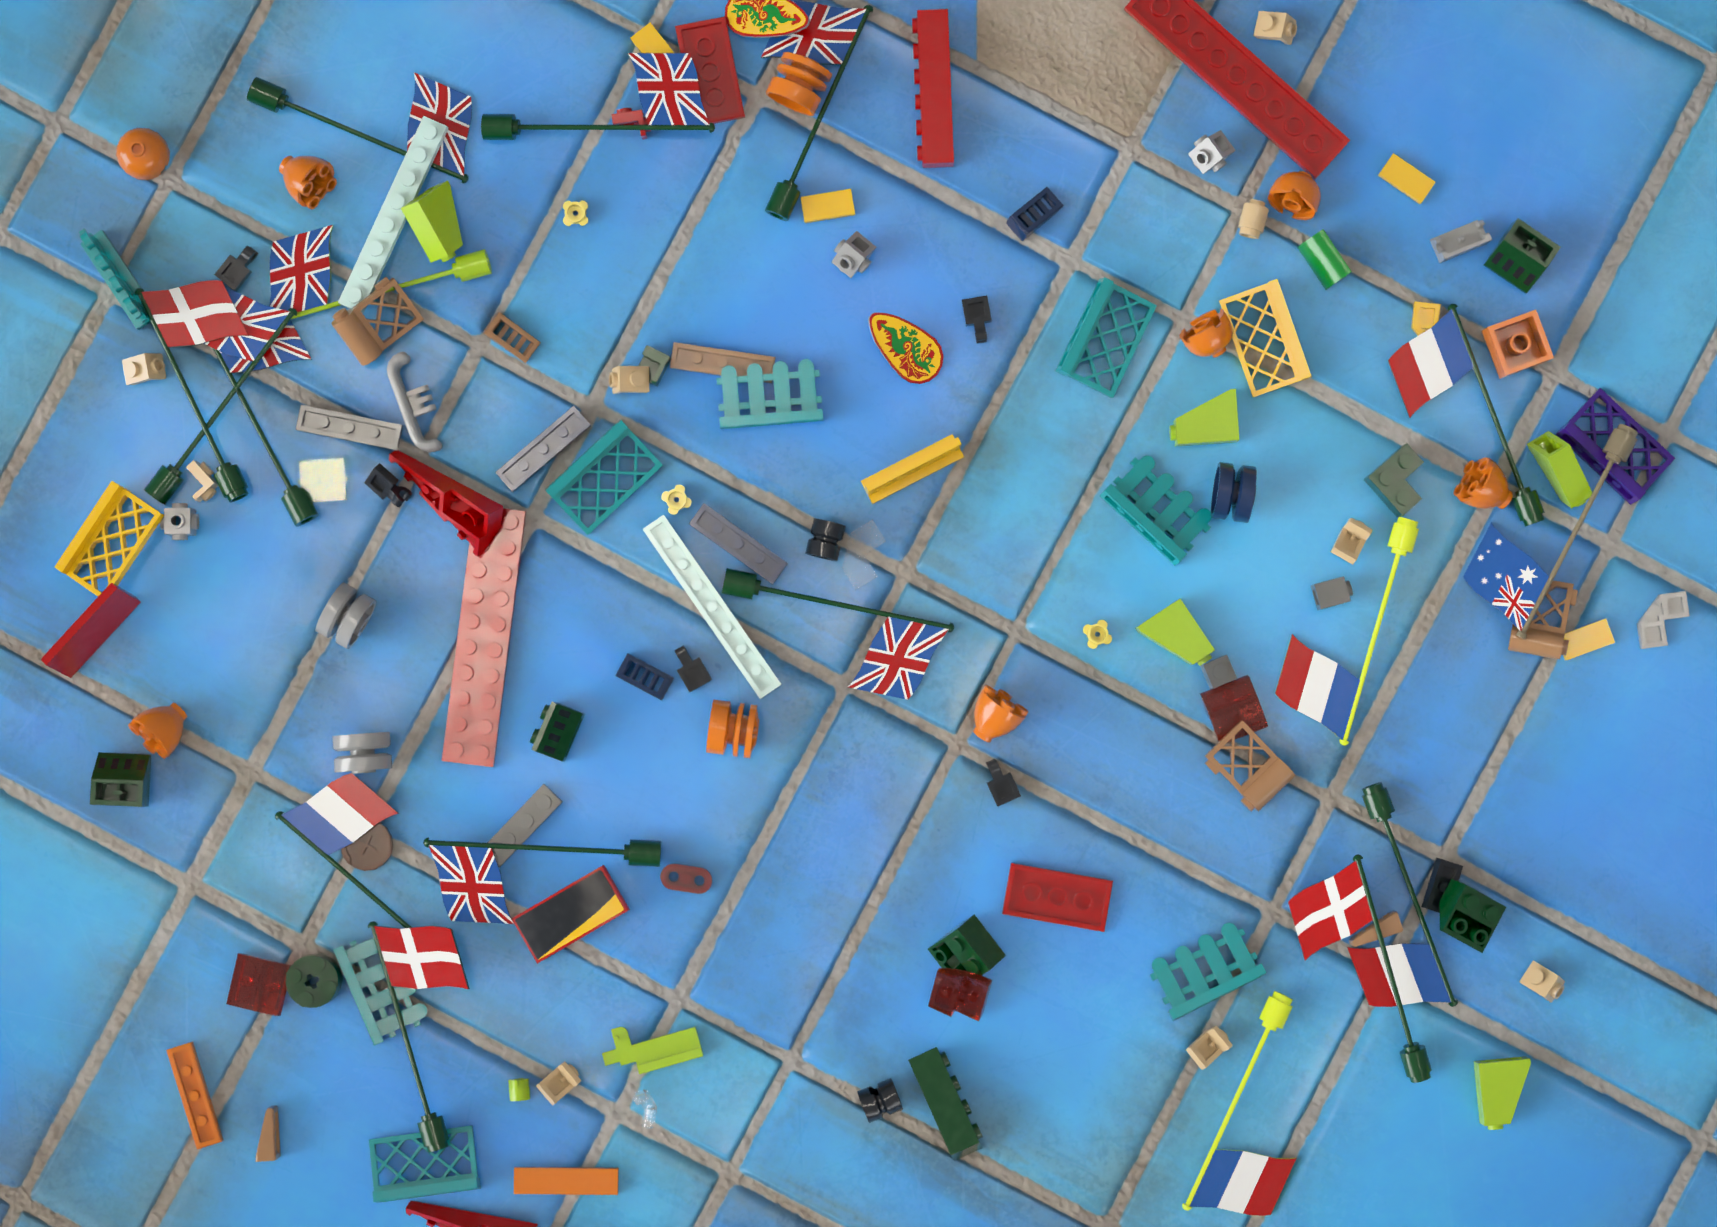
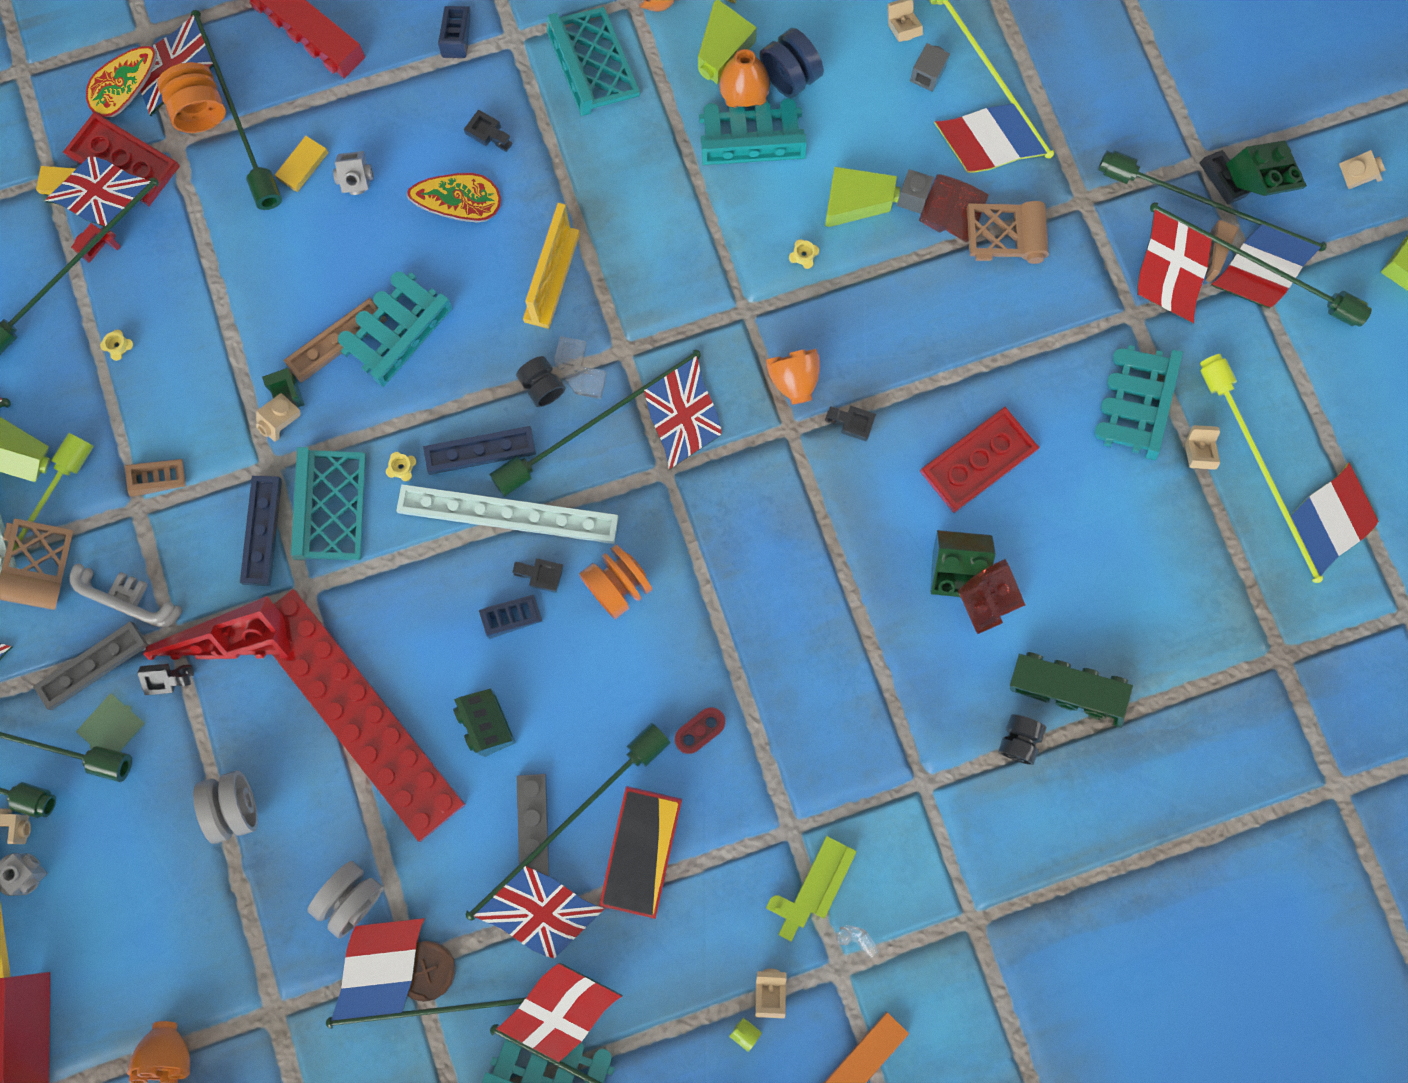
camera: 45 degrees left, 10 degrees down
none -> orange piece [719,49,770,107]

